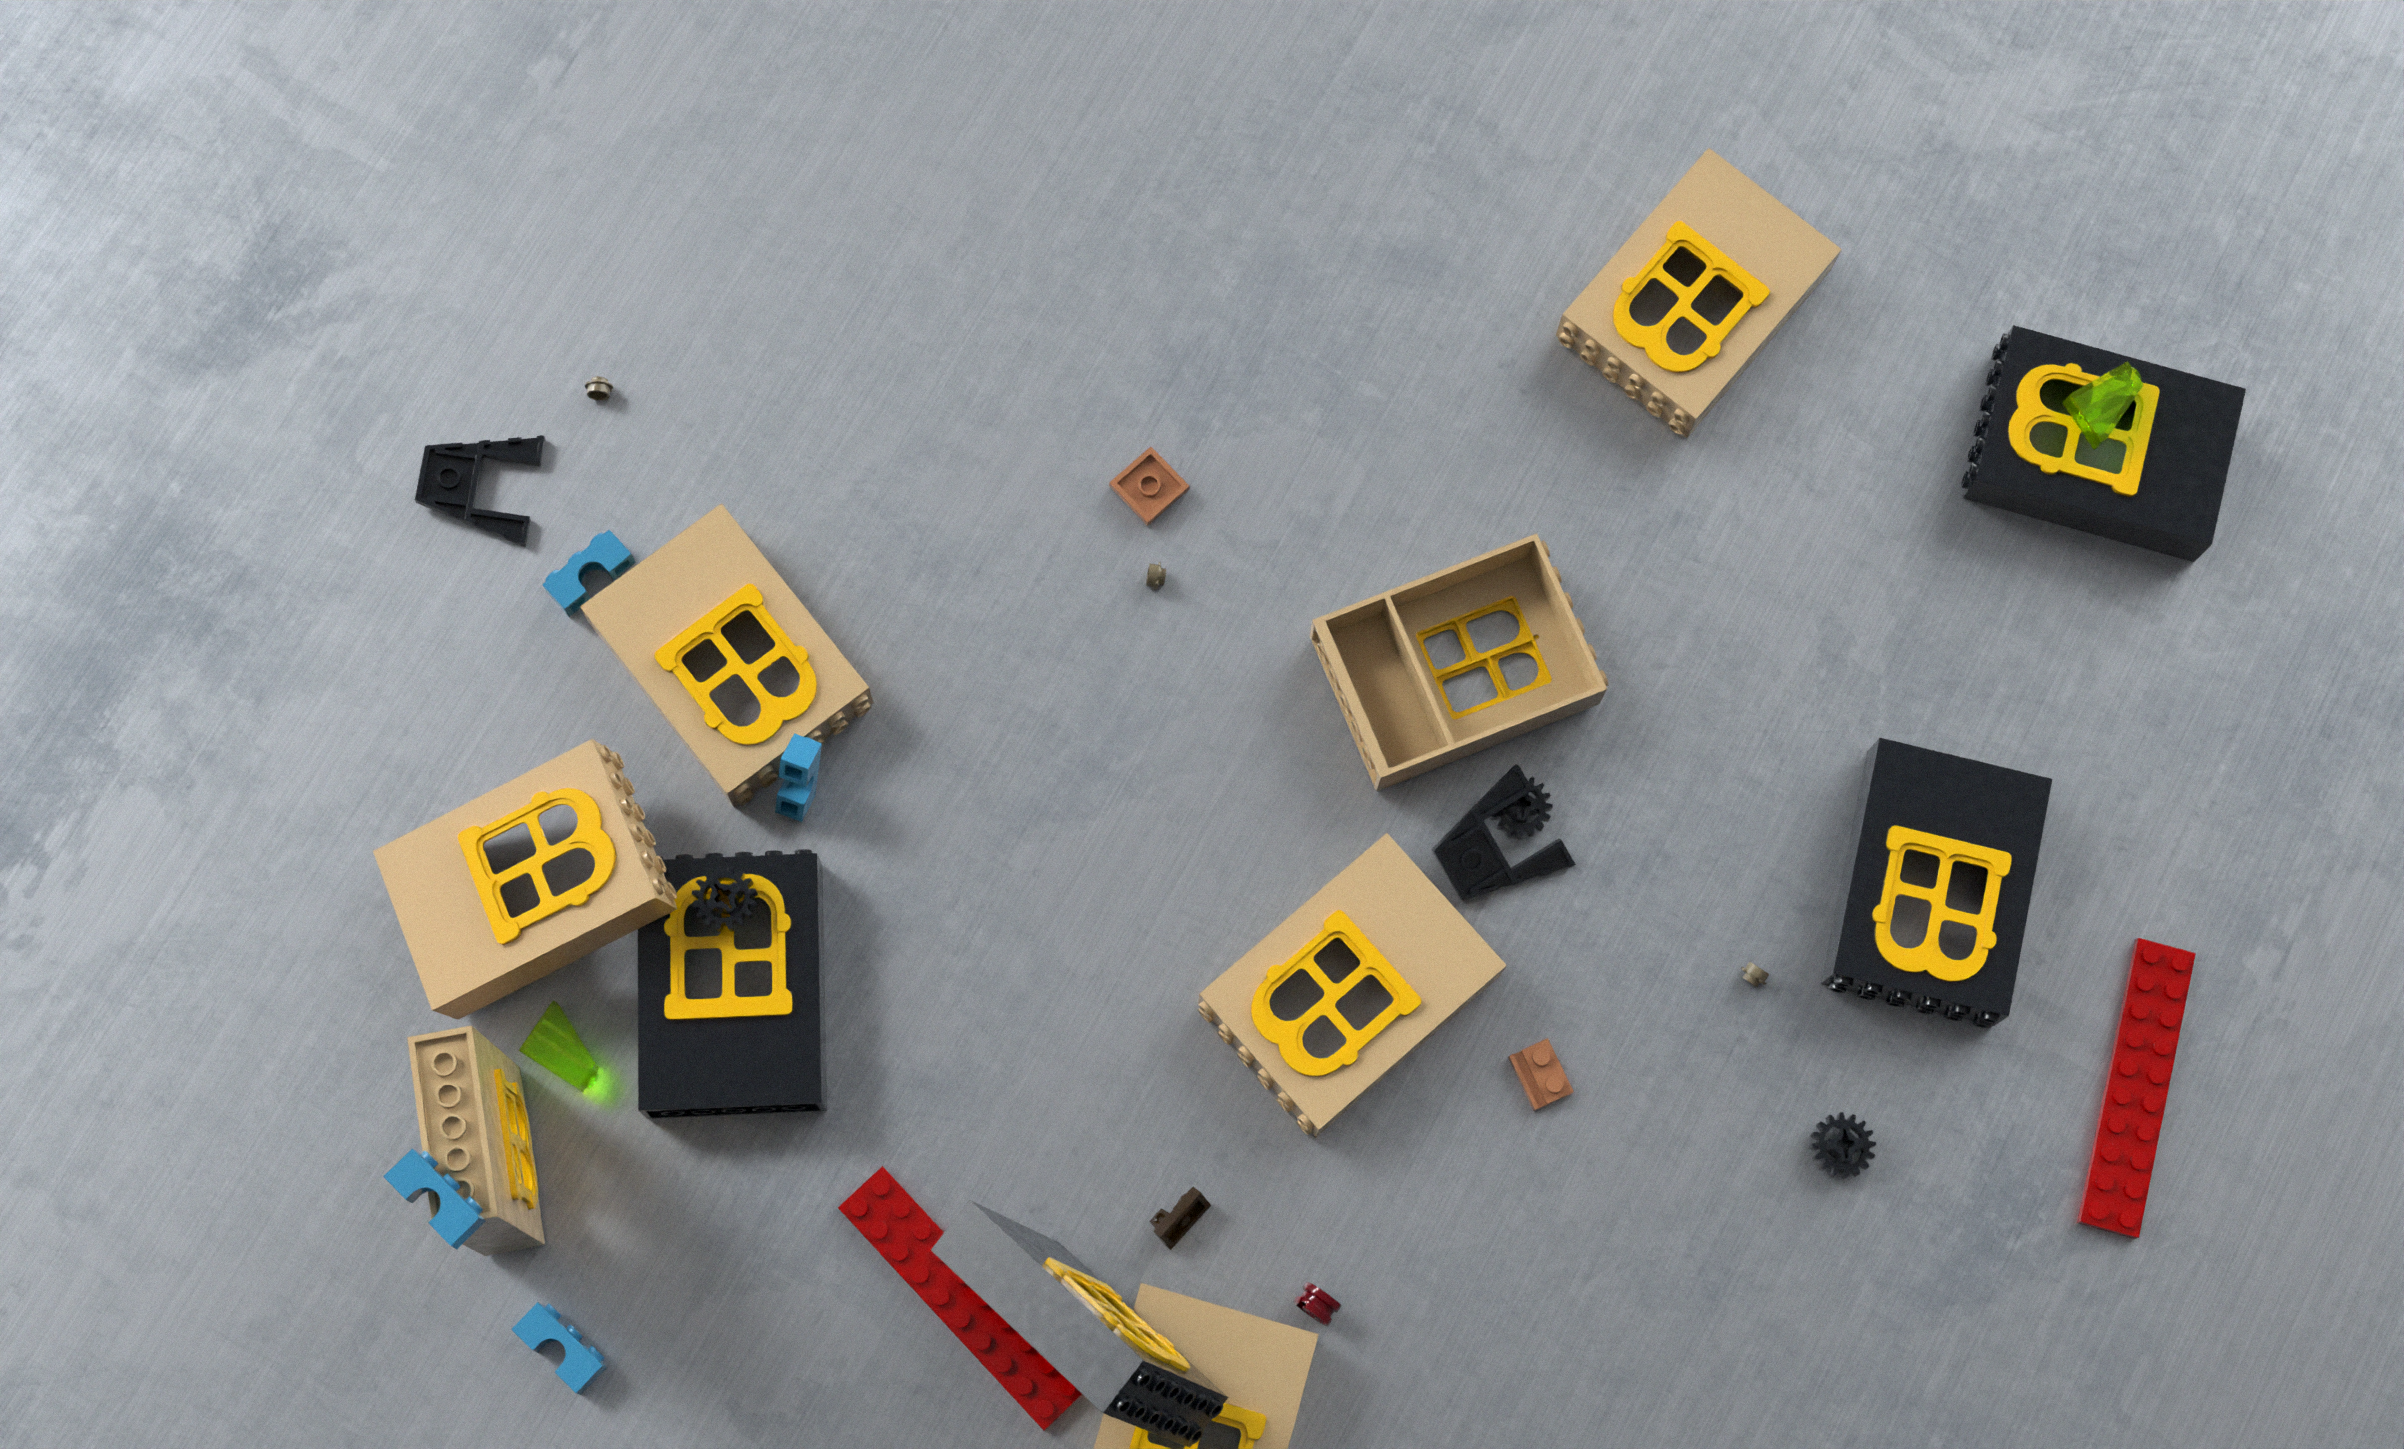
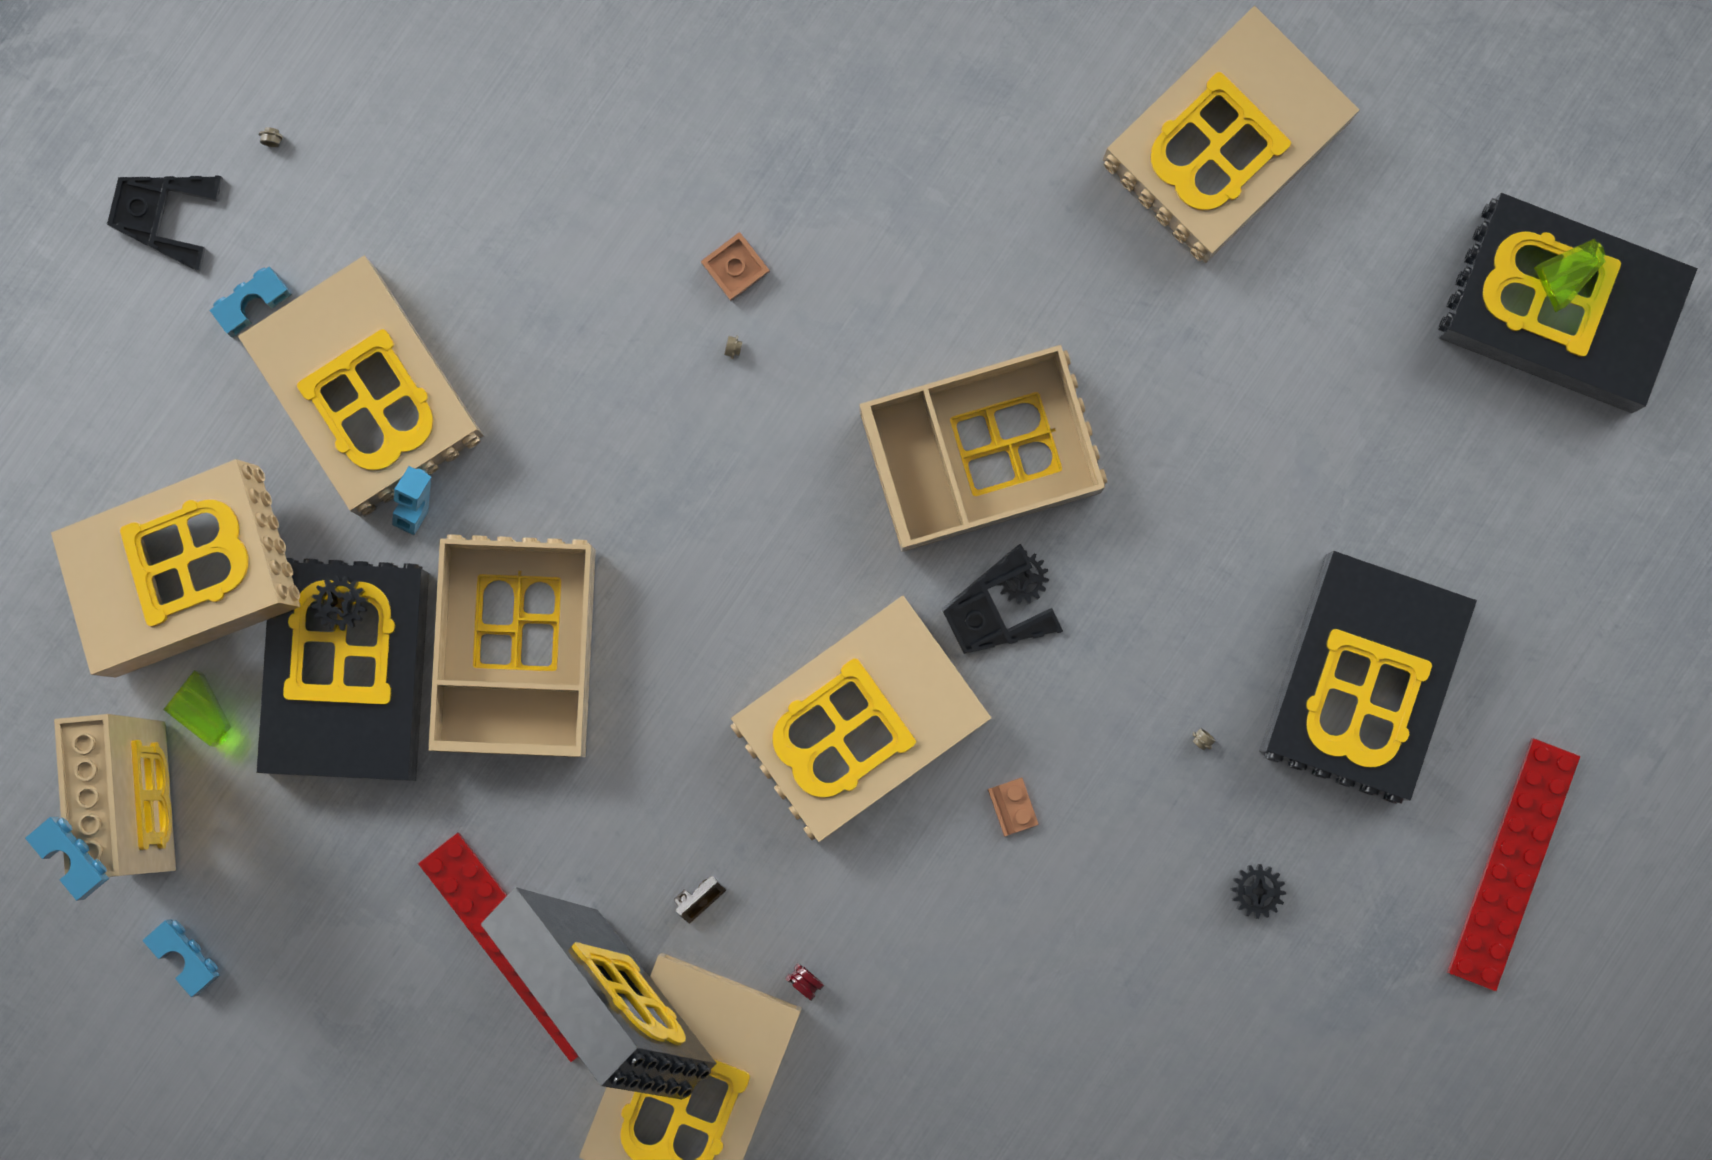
camera: 10 degrees right, 10 degrees up
none -> tan panel [429,534,596,758]

